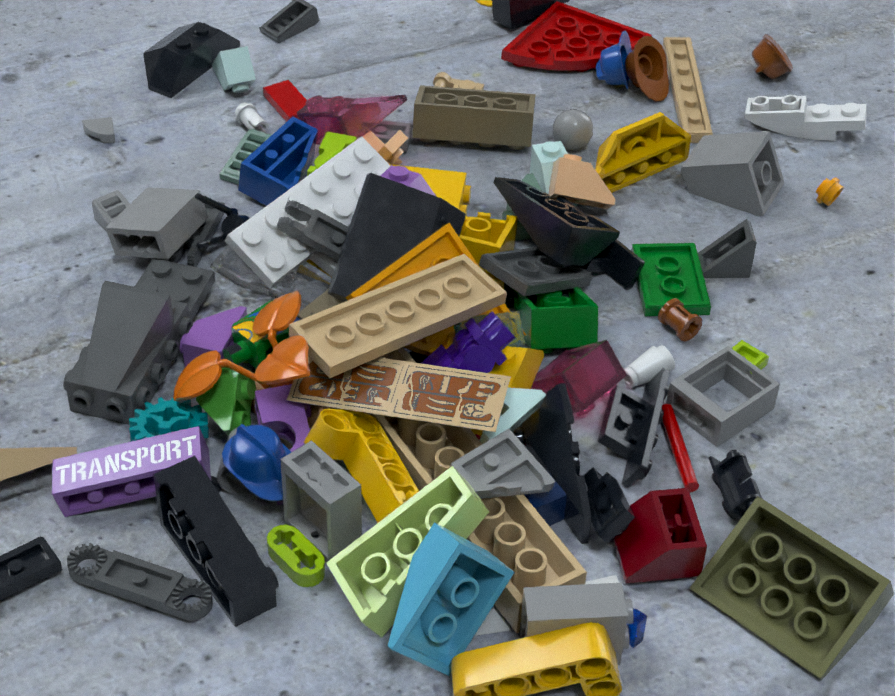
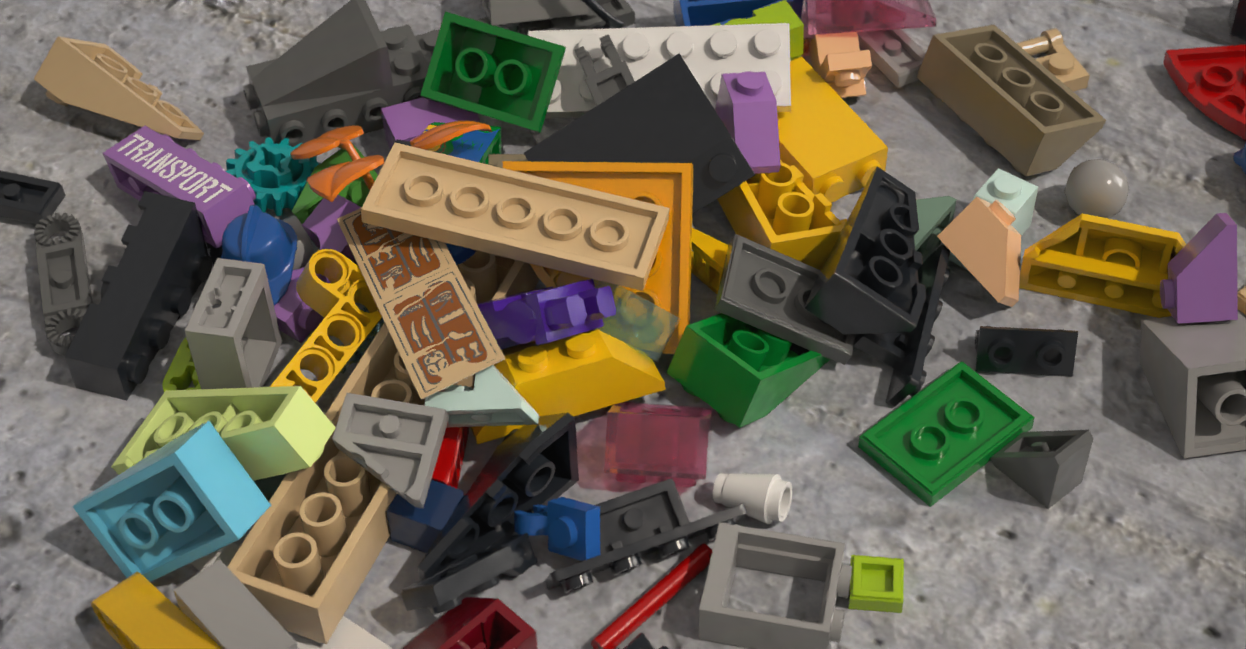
camera: 55 degrees right, 5 degrees up
dark orange bush [658,298,703,342] -> none
none -> green slope [420,11,566,133]
none -> blue plate [514,497,600,561]
none -> black hinge [975,326,1078,376]
none -> medium lavender slope [1160,213,1238,324]

